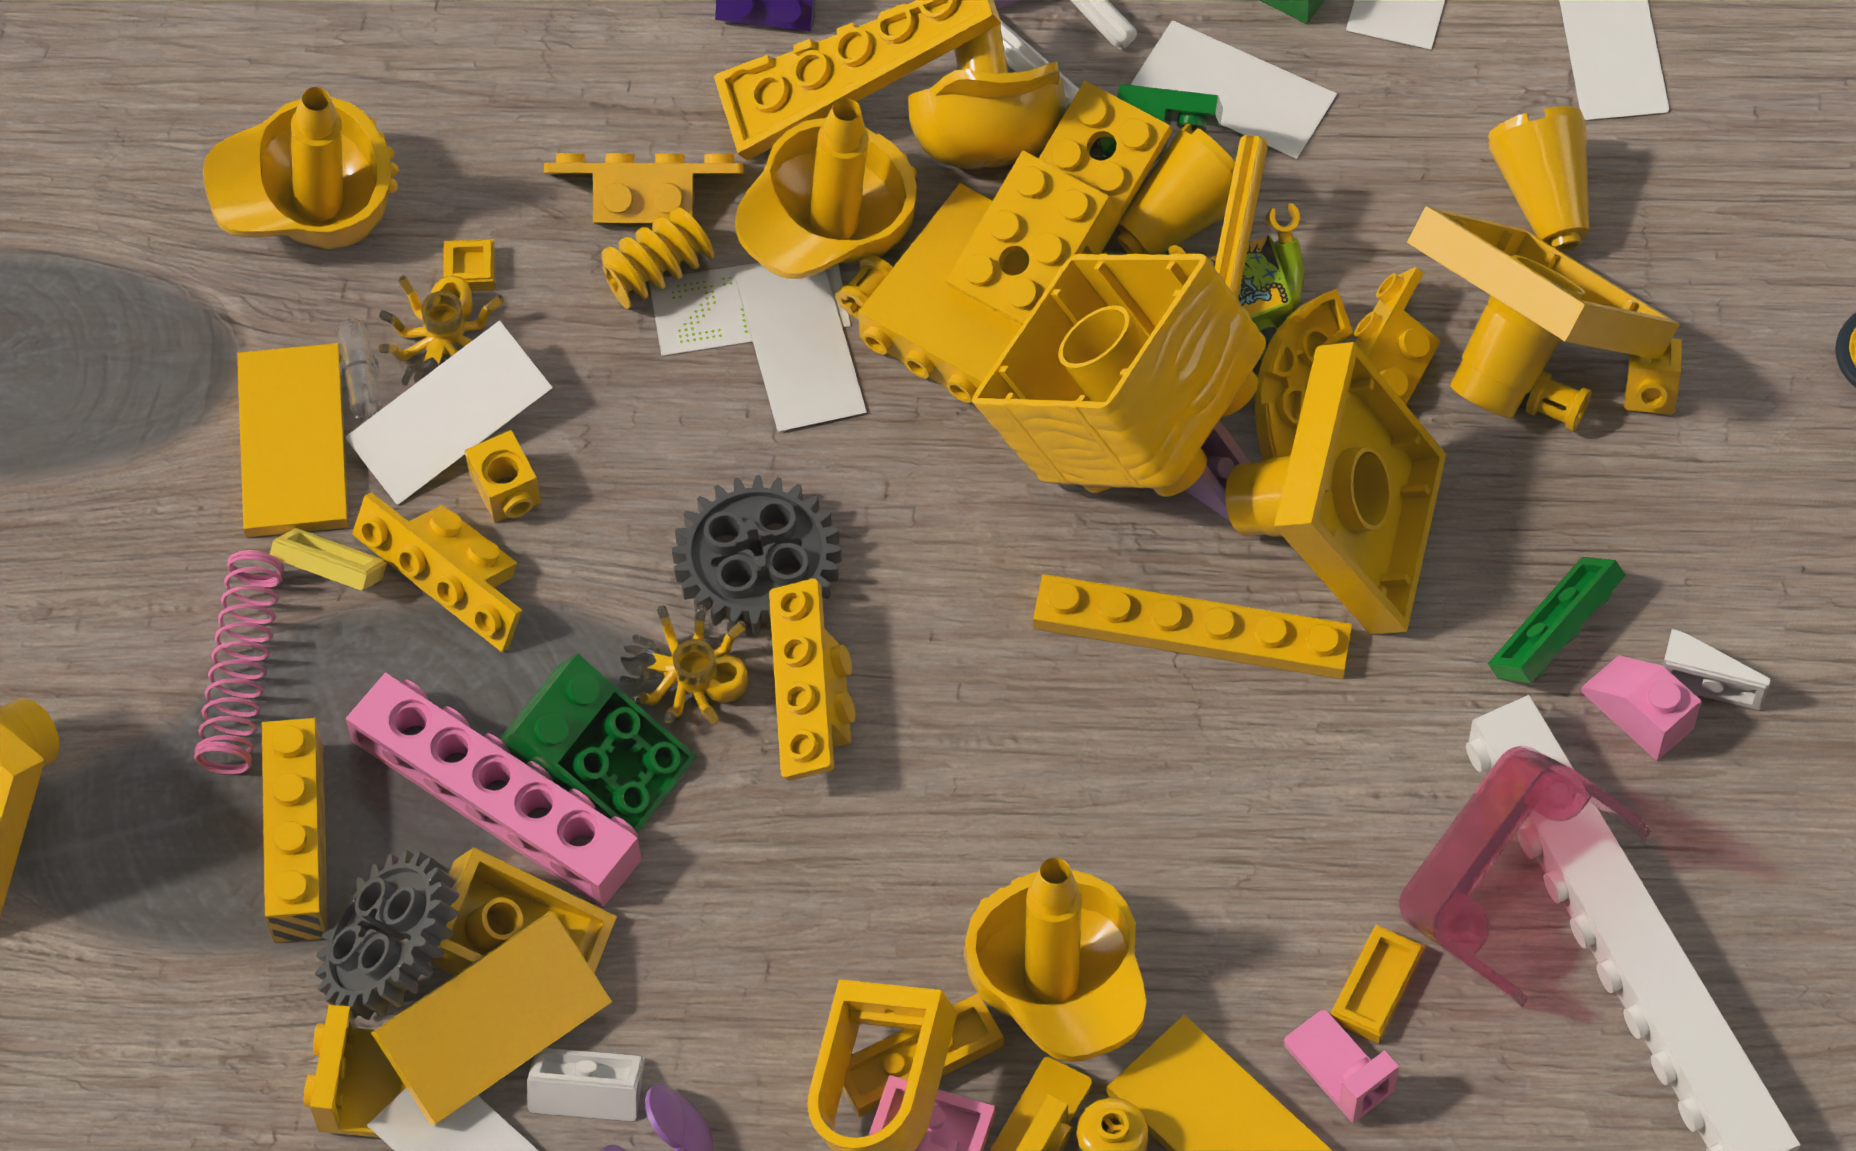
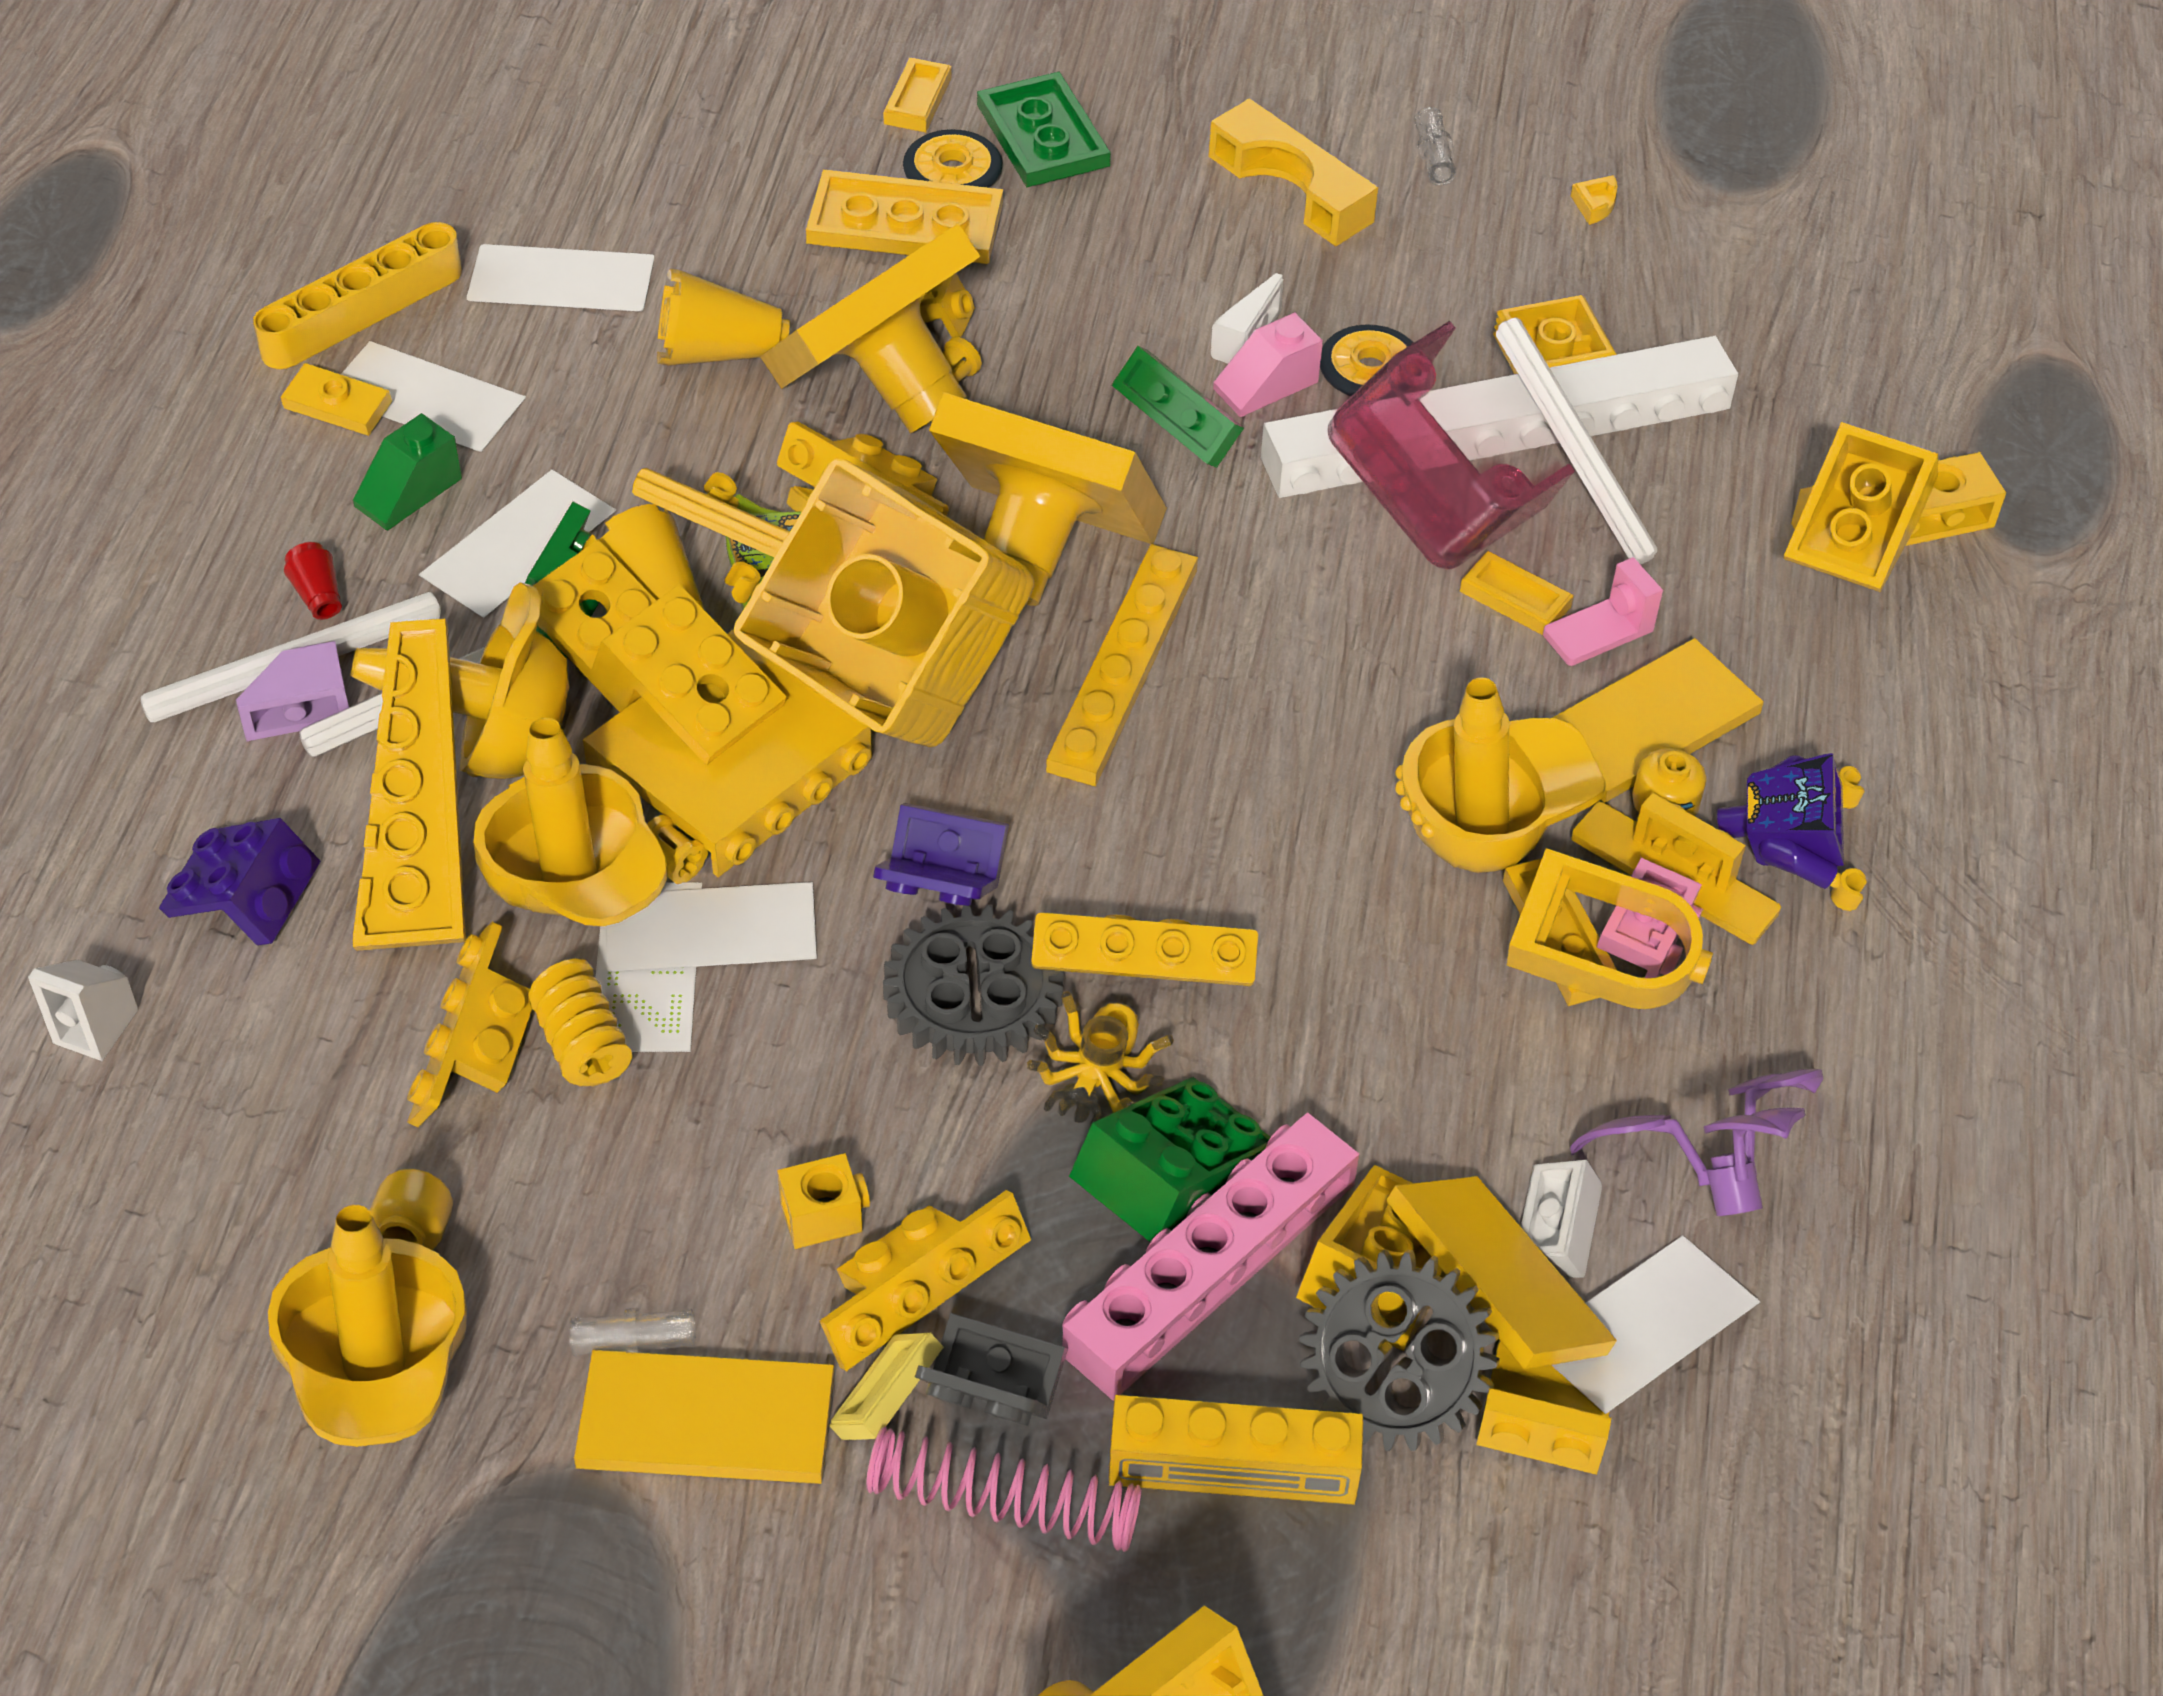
camera: 85 degrees left, 10 degrees down
white sticker [345,320,553,505] -> none
animal [378,275,504,386] -> none
yellow tile [443,239,495,291] -> none
none -> yellow head [369,1169,453,1250]
none -> yellow plate [806,169,1003,264]
none -> dark purple bracket [873,803,1009,906]
none -> dark grey bracket [915,1313,1068,1426]
none -> yellow wheel [1320,324,1423,400]
none -> yellow brick [1493,295,1617,374]
none -> white axle [1496,317,1657,565]

